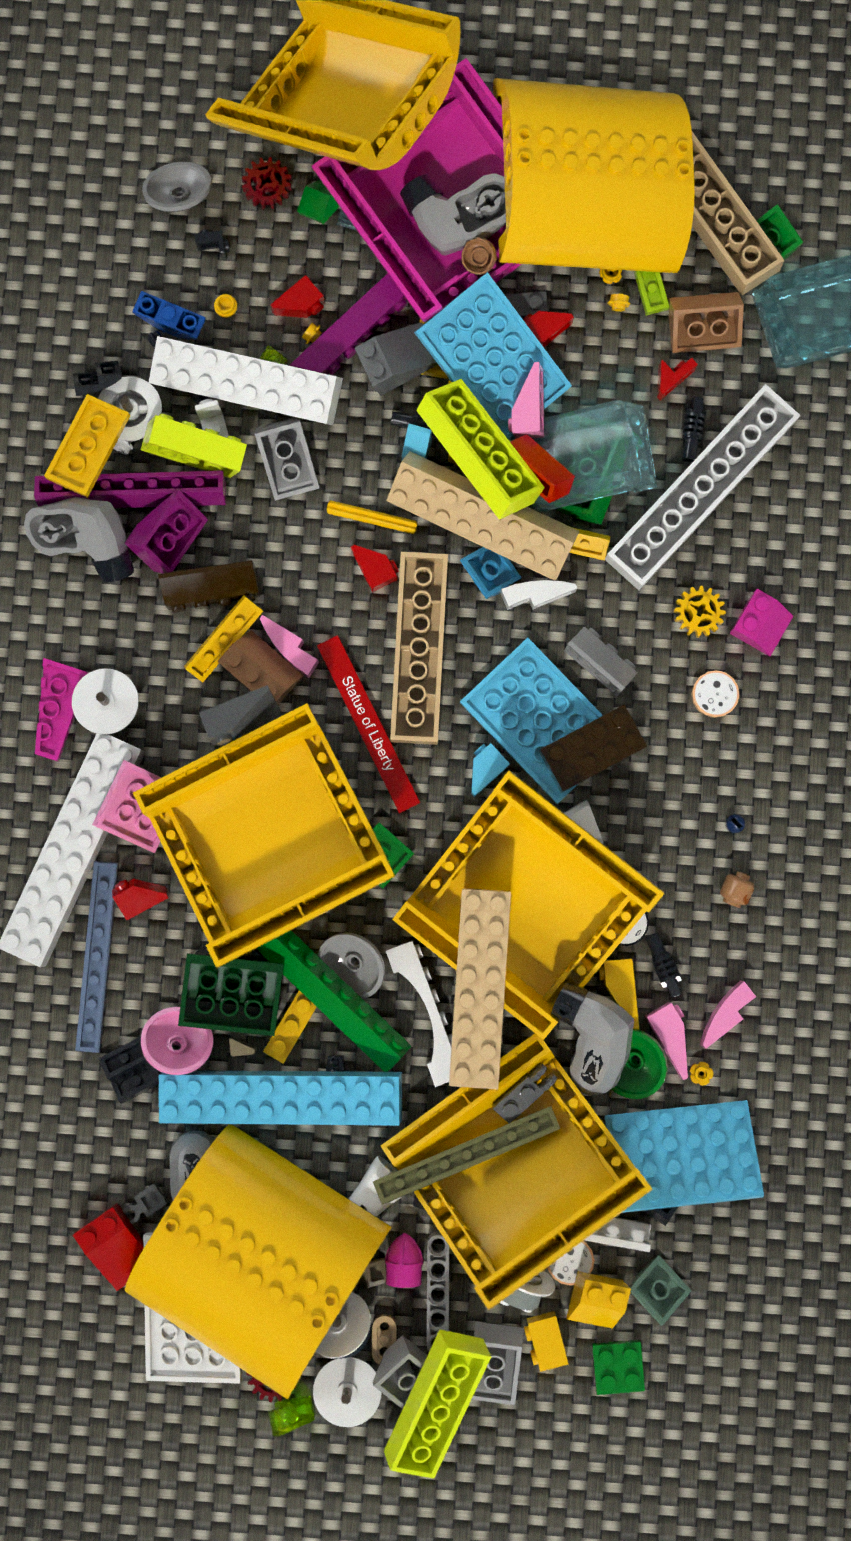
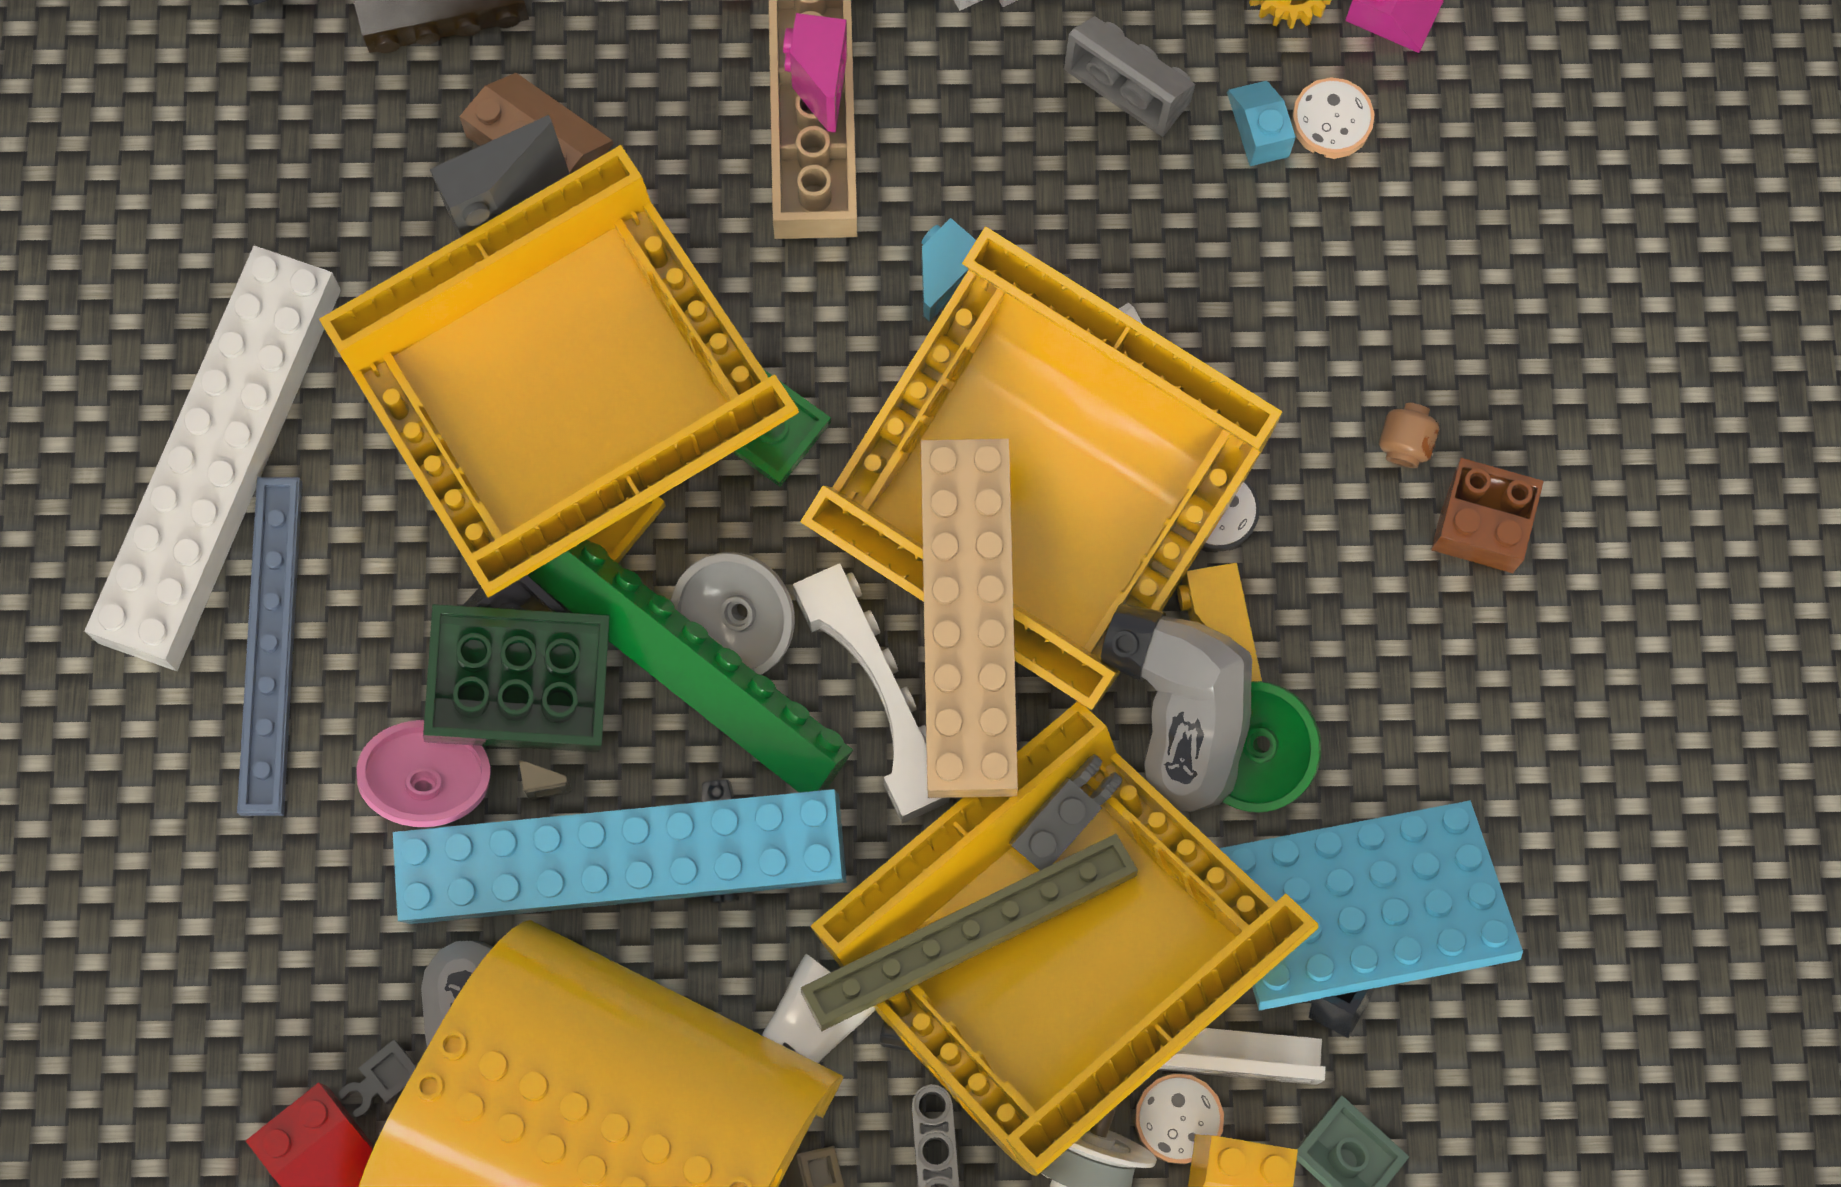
camera: 10 degrees left, 10 degrees down
dark pink wing [35,658,88,762] -> none
white piece [72,669,139,734] -> none
bright pink plate [92,760,161,853] -> none
black slope [98,1037,161,1104] -> none
red slope [112,878,169,921] -> none
yellow plate [184,595,263,682] -> none
bright pink slope [260,615,319,678] -> none
yellow plate [263,990,317,1064] -> none
red tile [317,635,420,814] -> none
dark pink helmet [385,1233,423,1288] -> none
medium azure plate [460,638,603,804] -> none
dark brown brick [539,704,647,793] -> none
bright pink slope [644,1002,688,1080] -> none
black hinge [645,932,682,998] -> none
yellow plate [690,1062,713,1086] -> none
bright pink slope [700,981,756,1049] -> none
dark blue hinge [725,814,745,833] -> none
none -> dark pink slope [783,13,847,132]
none -> medium azure slope [1227,81,1296,166]
none -> dark orange slope [1431,458,1544,573]

